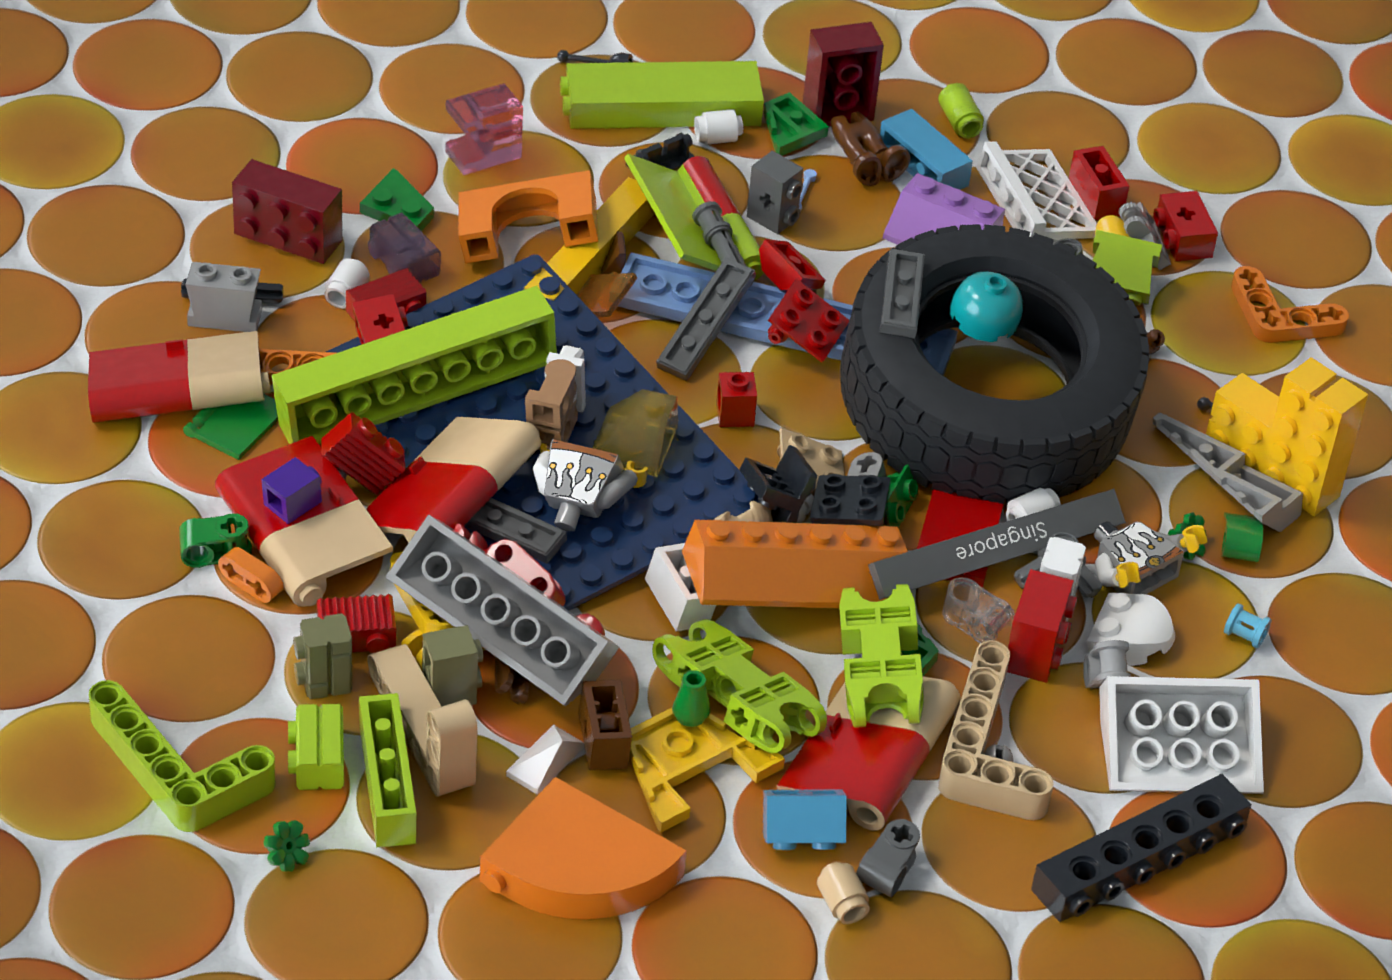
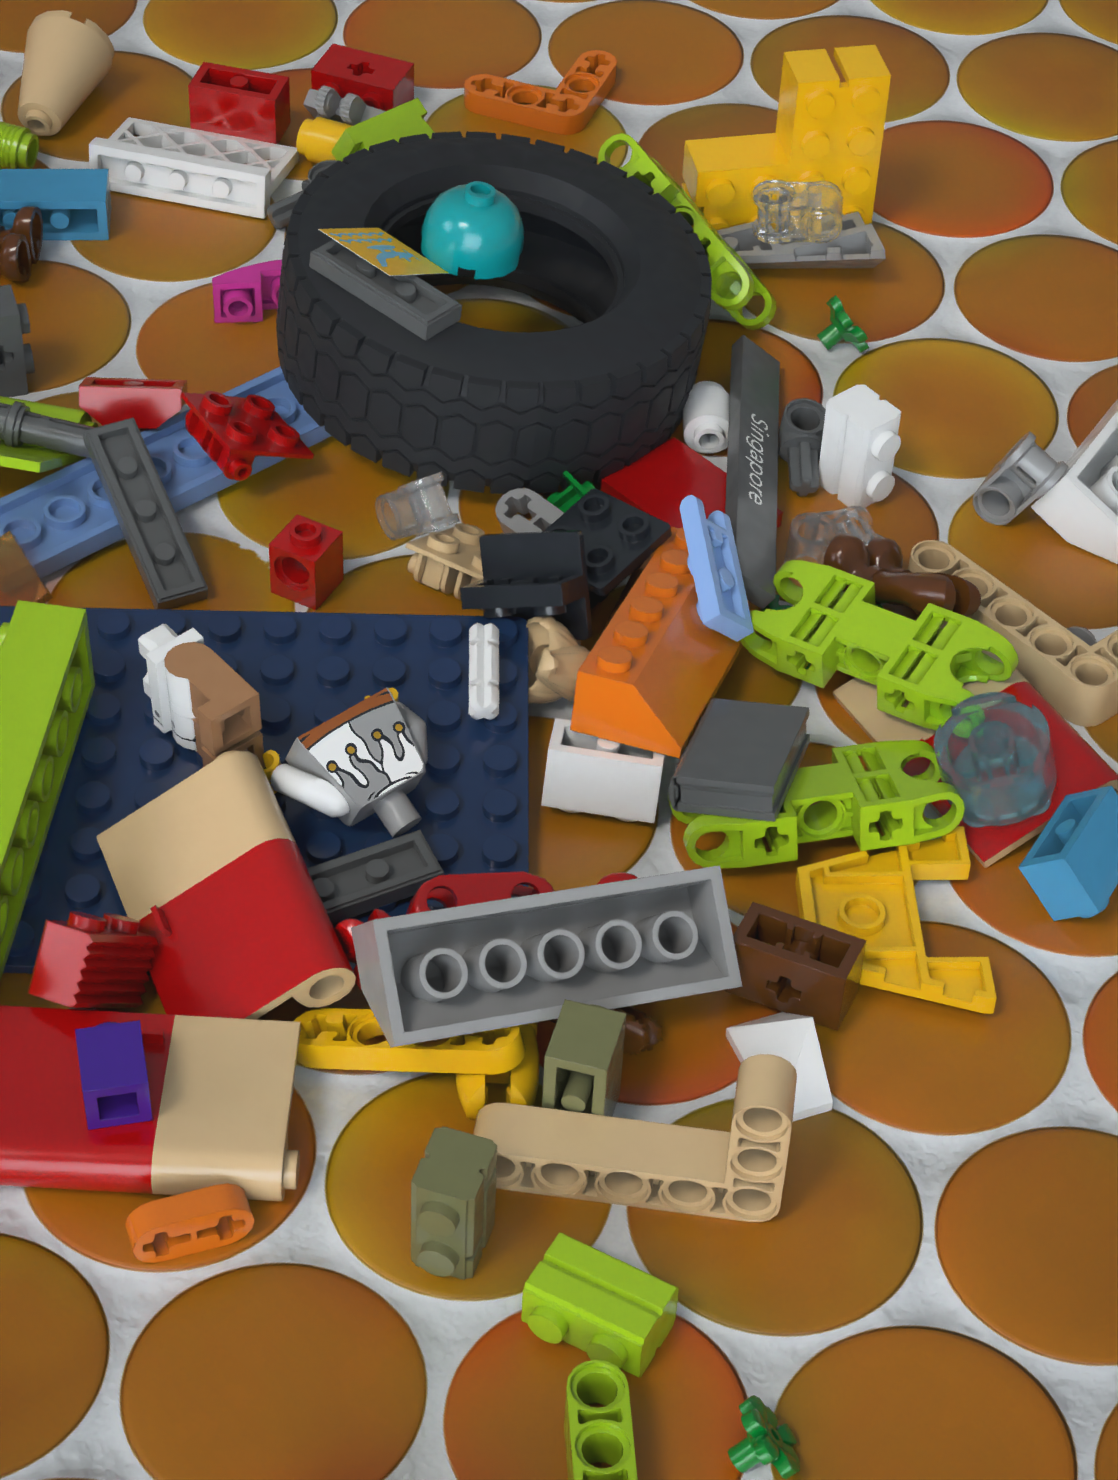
camera: 55 degrees left, 0 degrees up
green piece [179,514,253,568] -> none
red brick [317,594,396,653] -> none
lime brick [359,693,416,848] -> none
orange brick [479,777,687,919] -> none
clear yellow slope [592,389,678,477] -> none
green cone [672,670,711,727] -> none
medium lavender slope [883,173,1005,245] -> none
red brick [1007,569,1077,683] -> none
white slope [1087,593,1175,666] -> none
torso [1094,521,1208,594] -> none
green panel [1221,512,1263,562] -> none
medium azure bush [1223,603,1272,649] -> none
none -> tan cone [18,10,114,136]
none -> yellow sticker [318,228,449,276]
none -> clear piece [375,471,460,540]
none -> white axle [469,623,499,720]
none -> lime piece [598,133,776,330]
none -> dark grey piece [668,698,810,822]
none -> light blue hinge [680,495,754,642]
none -> clear piece [753,180,843,244]
none -> reddish brown piece [823,533,981,617]
none -> clear light blue brick [934,692,1057,828]

